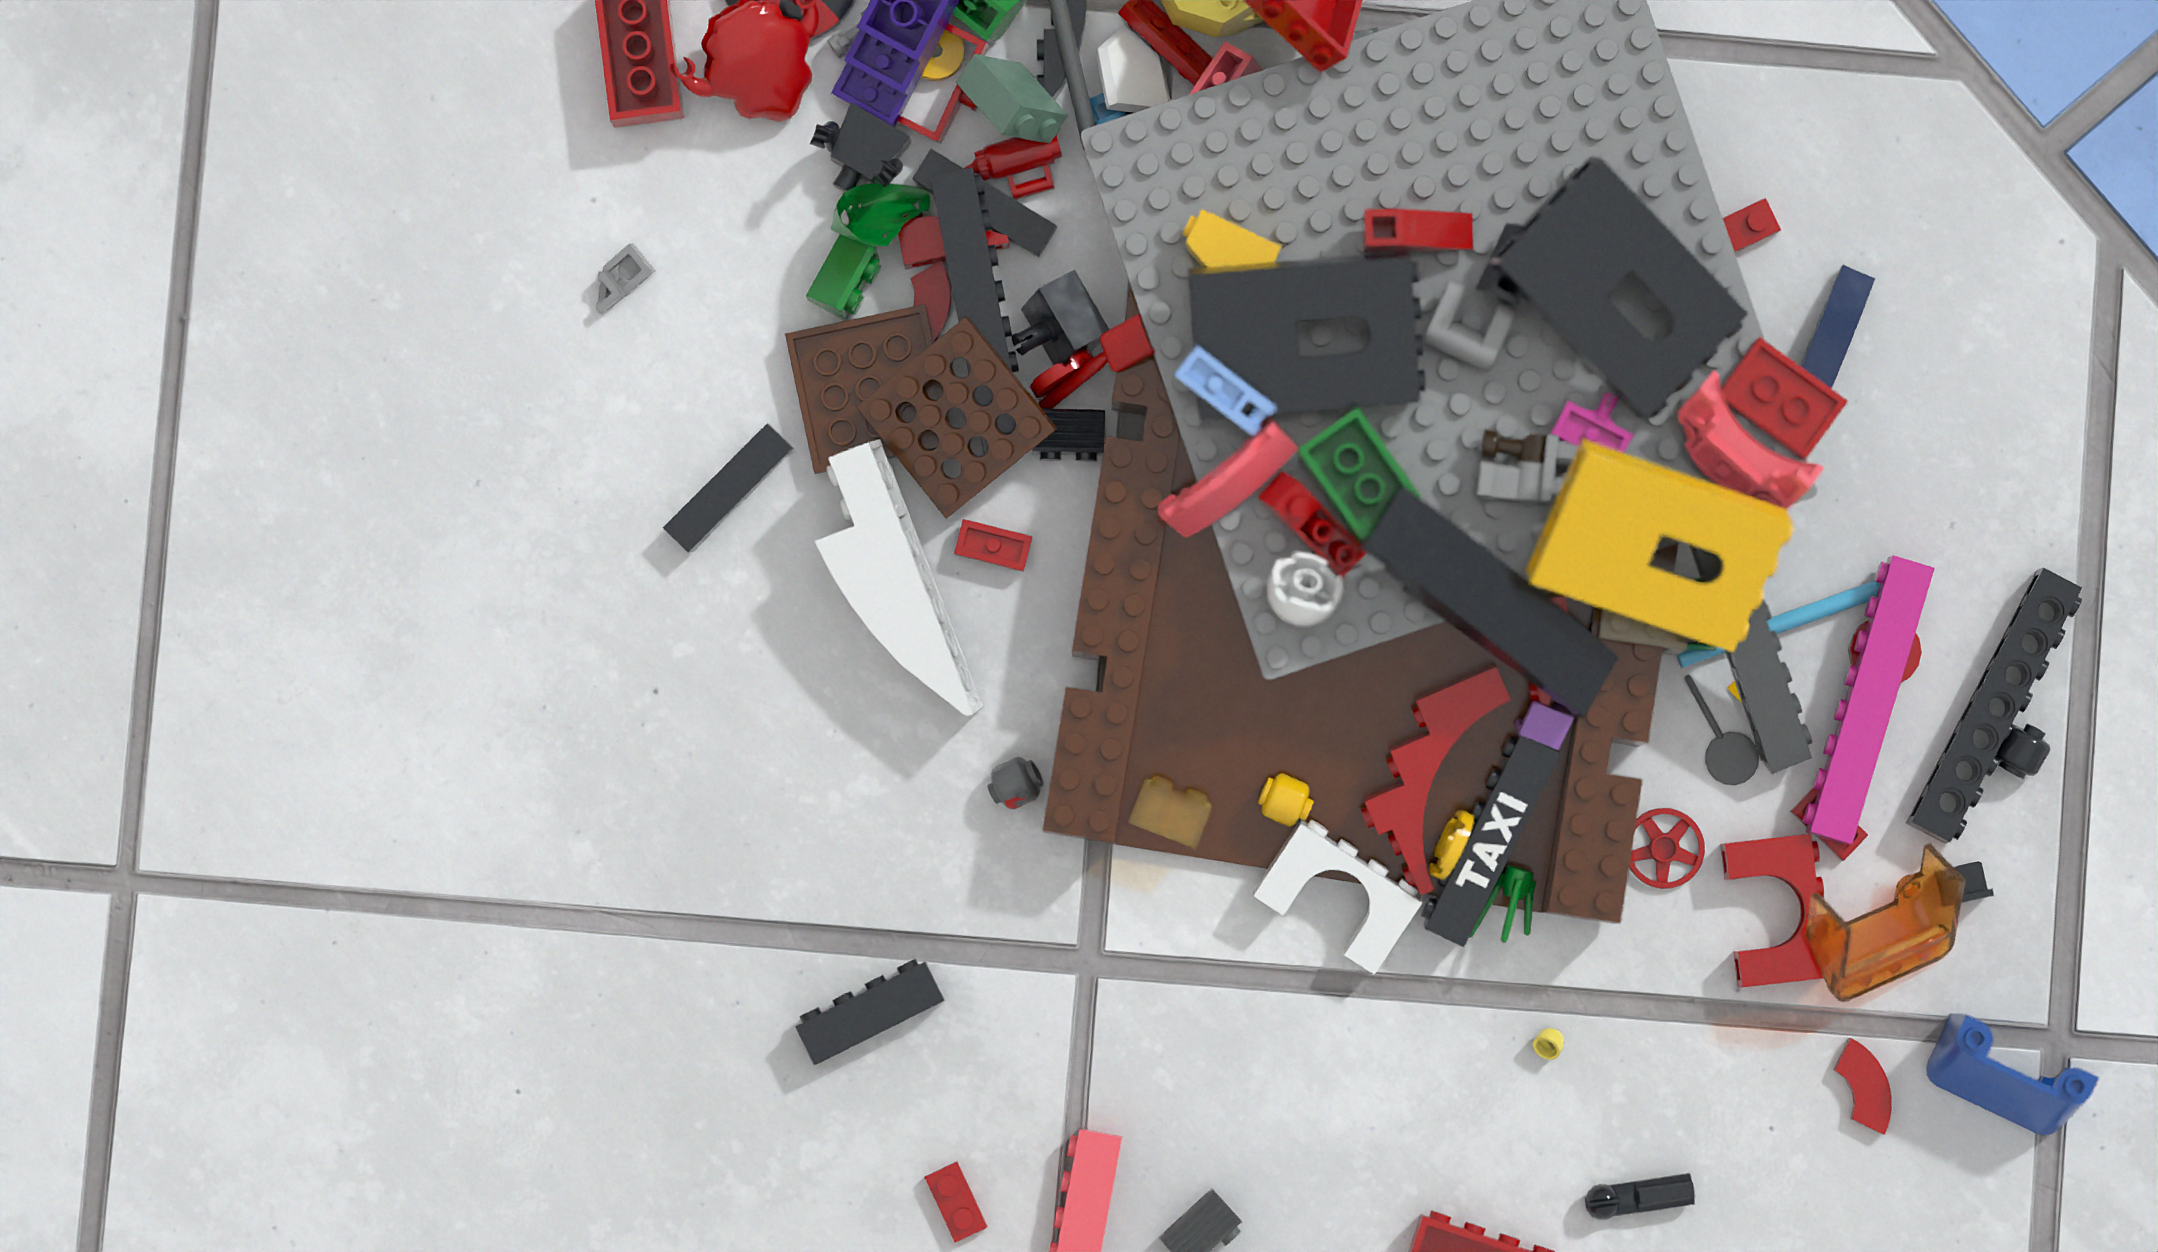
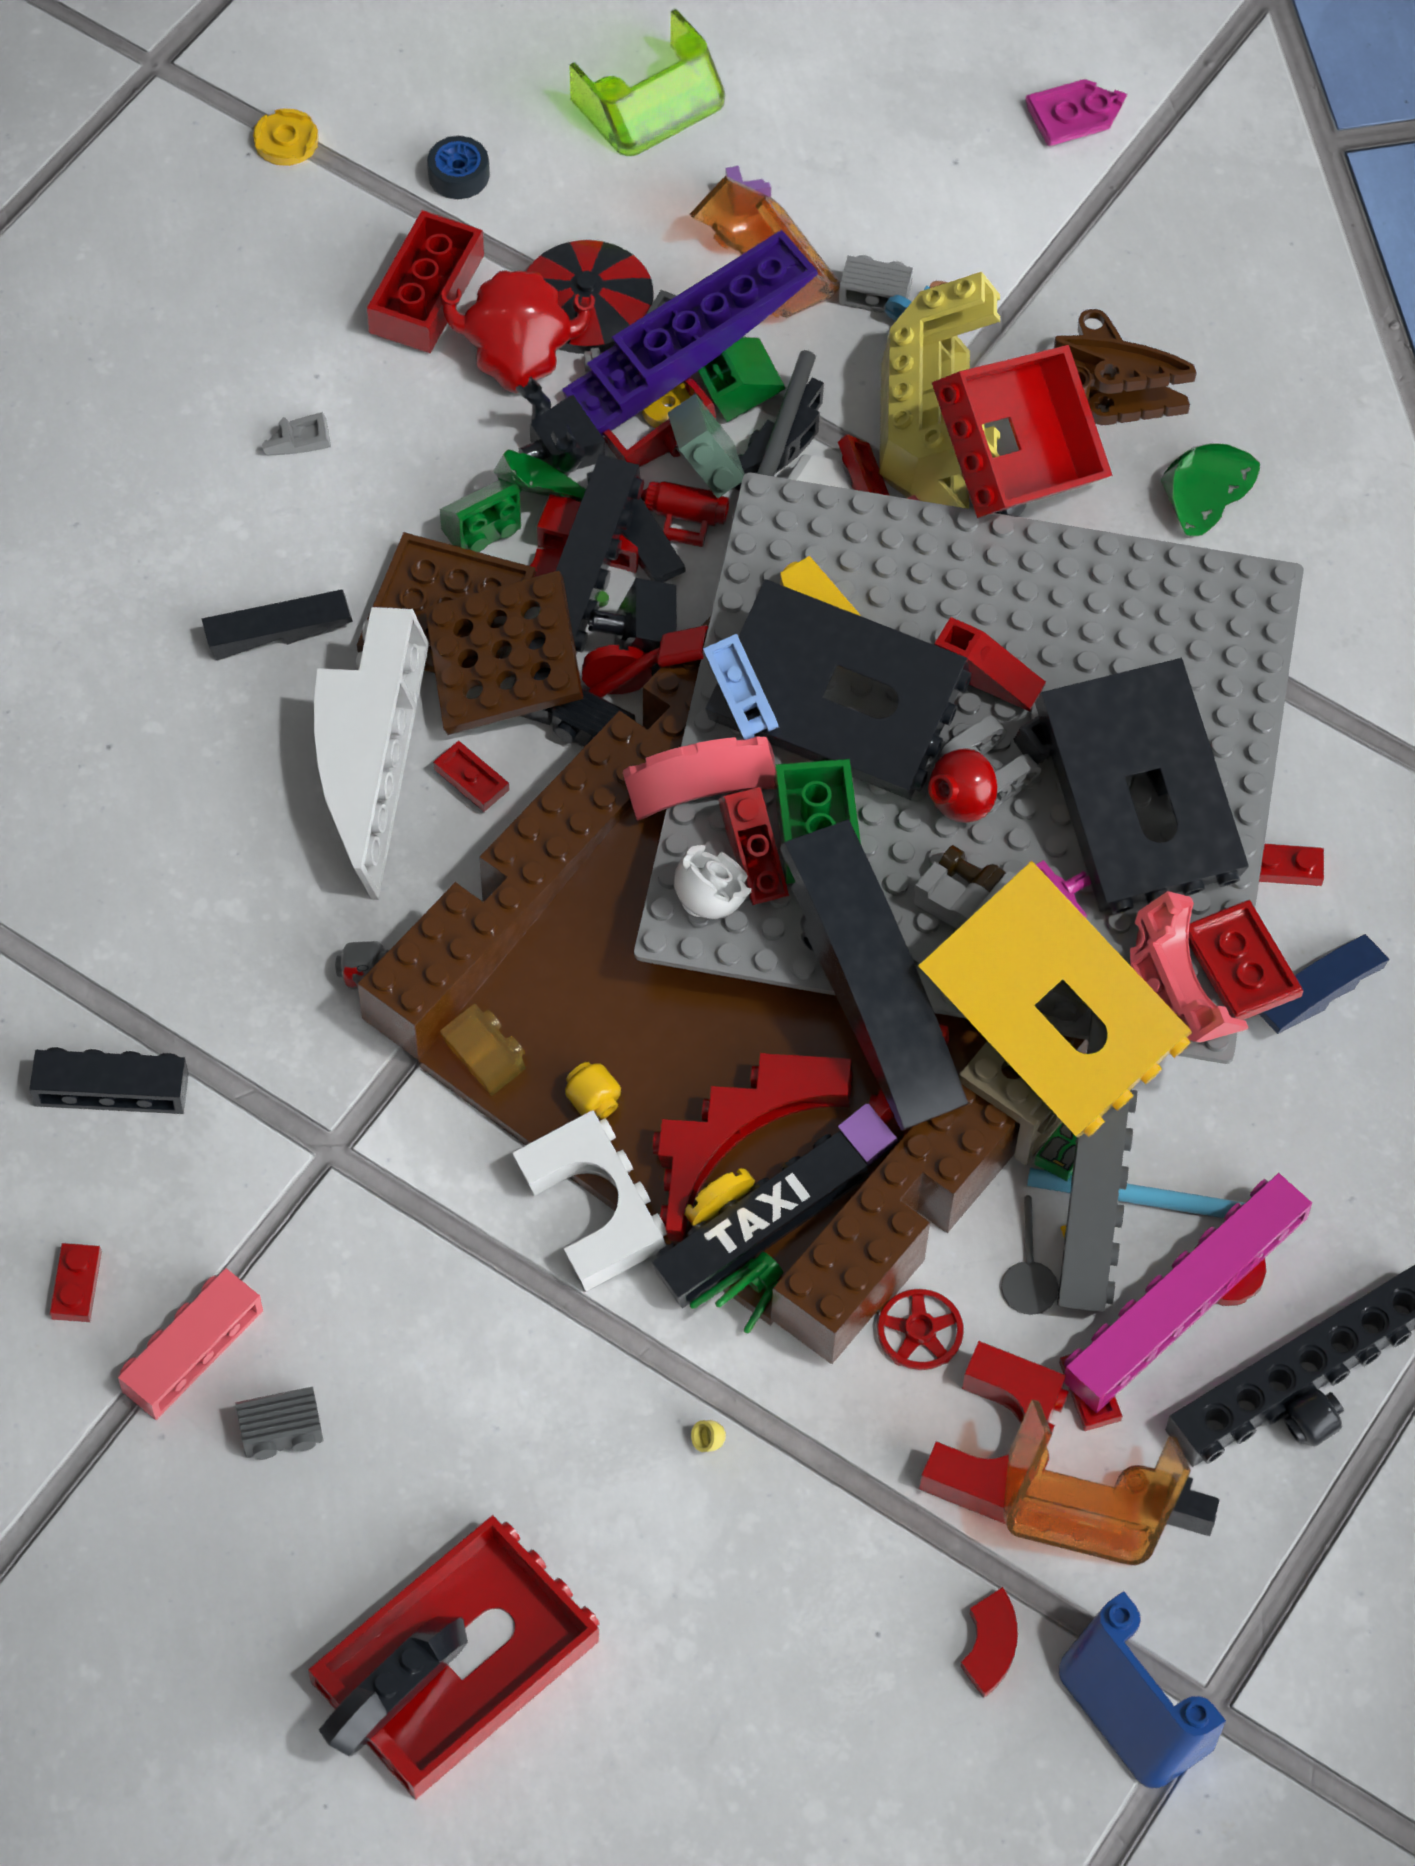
camera: 25 degrees right, 25 degrees down
black piece [1585,1173,1695,1220] -> none
none -> red piece [928,748,997,823]

